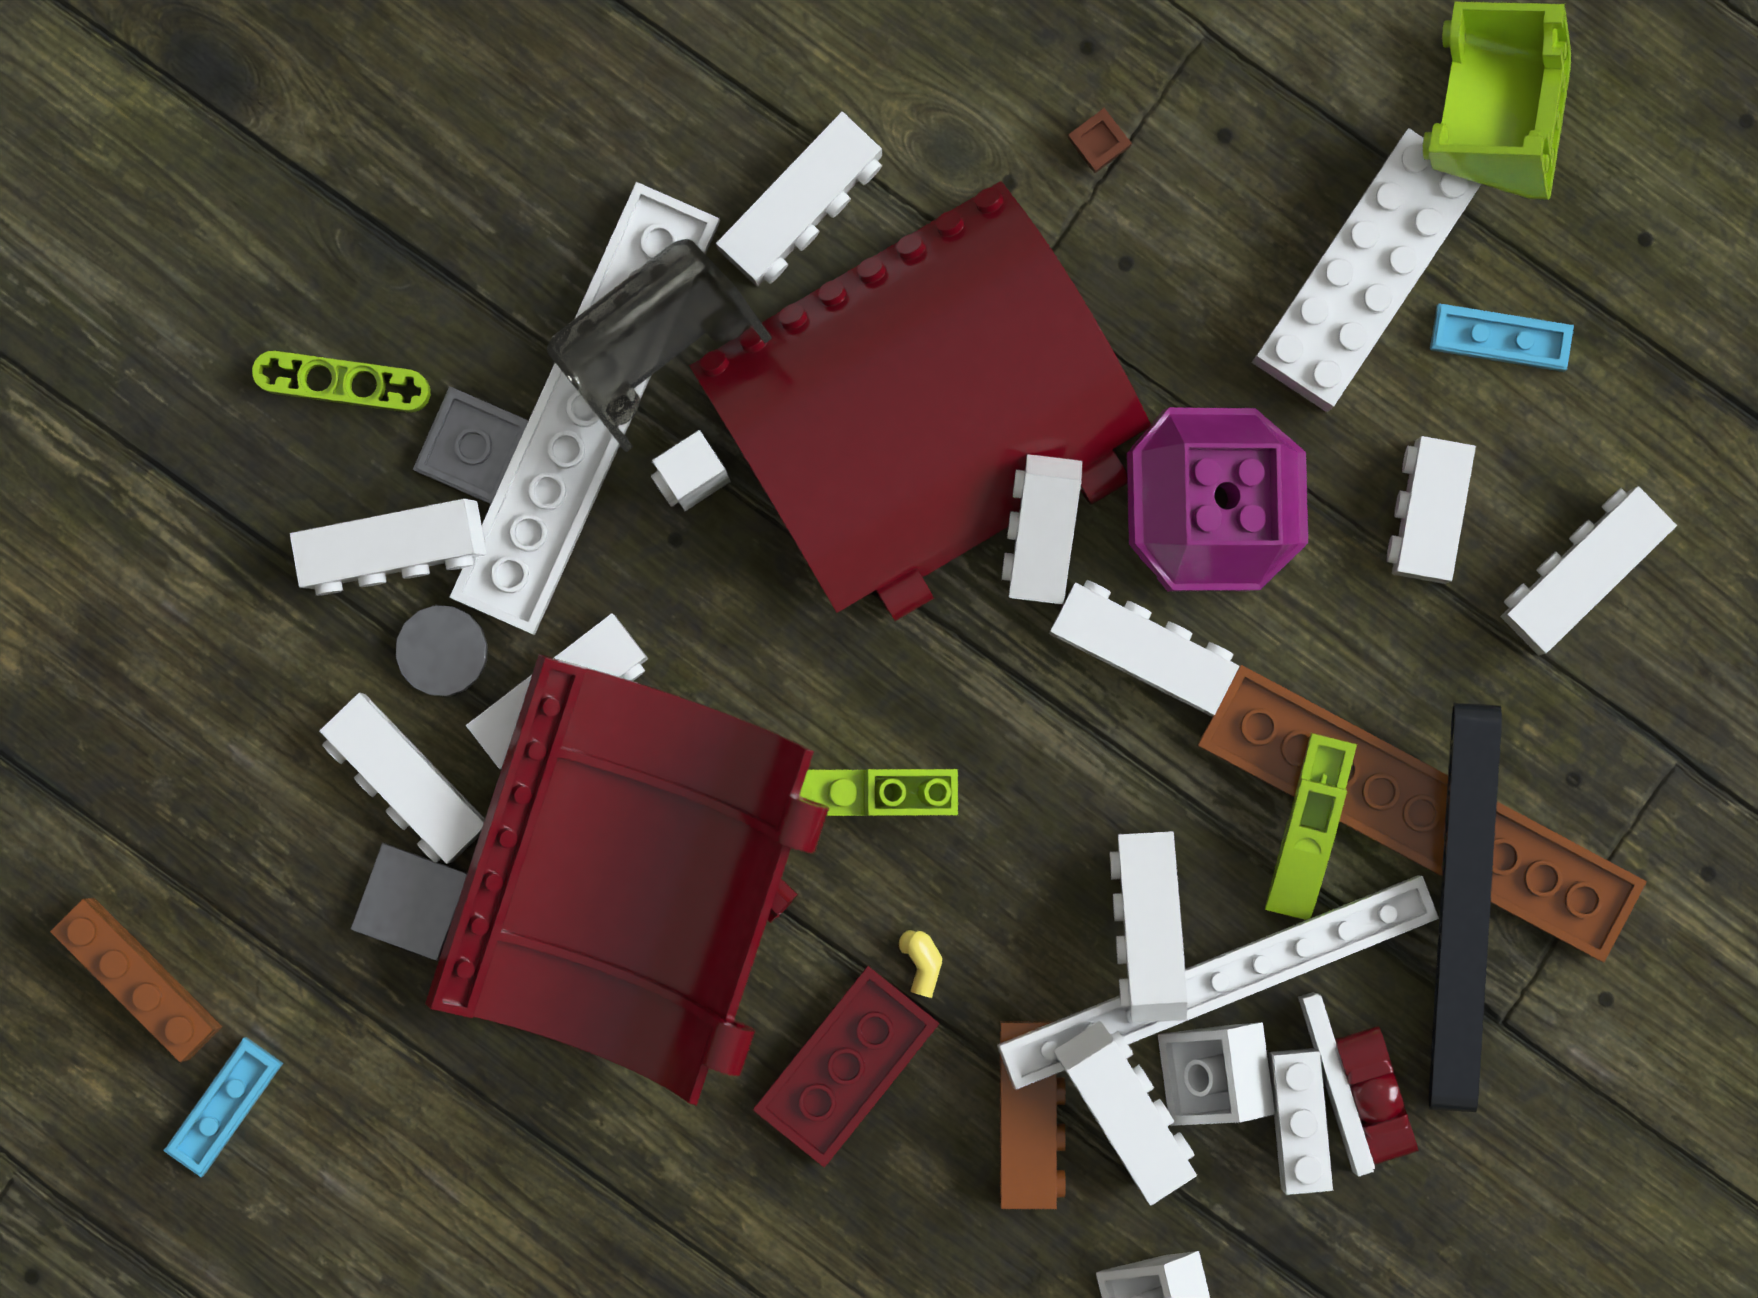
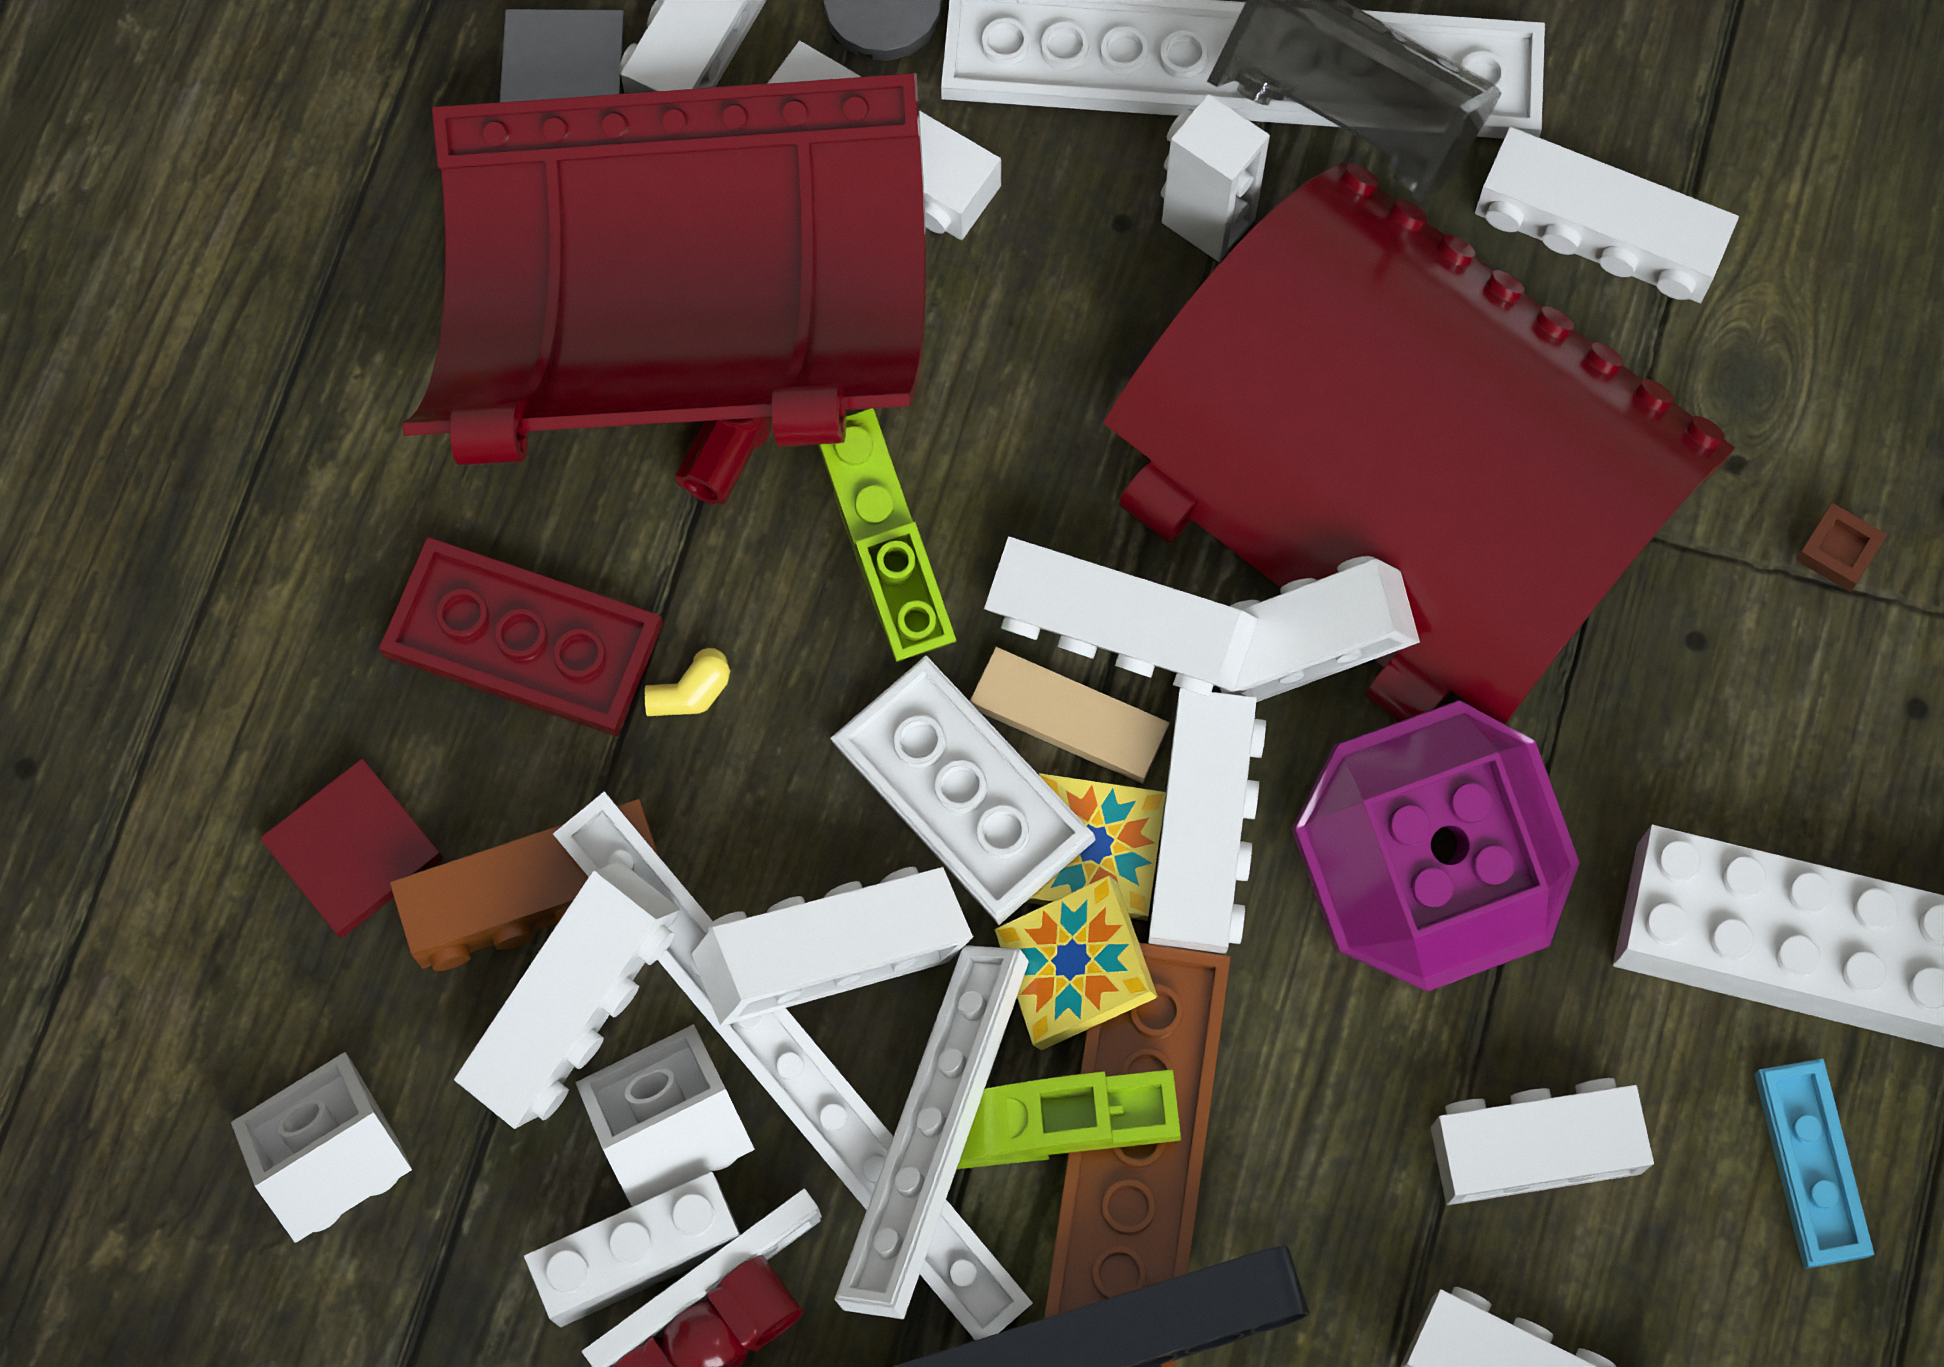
camera: 70 degrees right, 15 degrees down
none -> dark red tile [260,759,443,939]
none -> white tile [831,656,1096,925]
none -> white tile [834,945,1029,1319]
none -> tan tile [970,647,1170,784]
none -> white brick [984,536,1258,697]
none -> tile [995,876,1158,1050]
none -> tile [1025,773,1166,921]

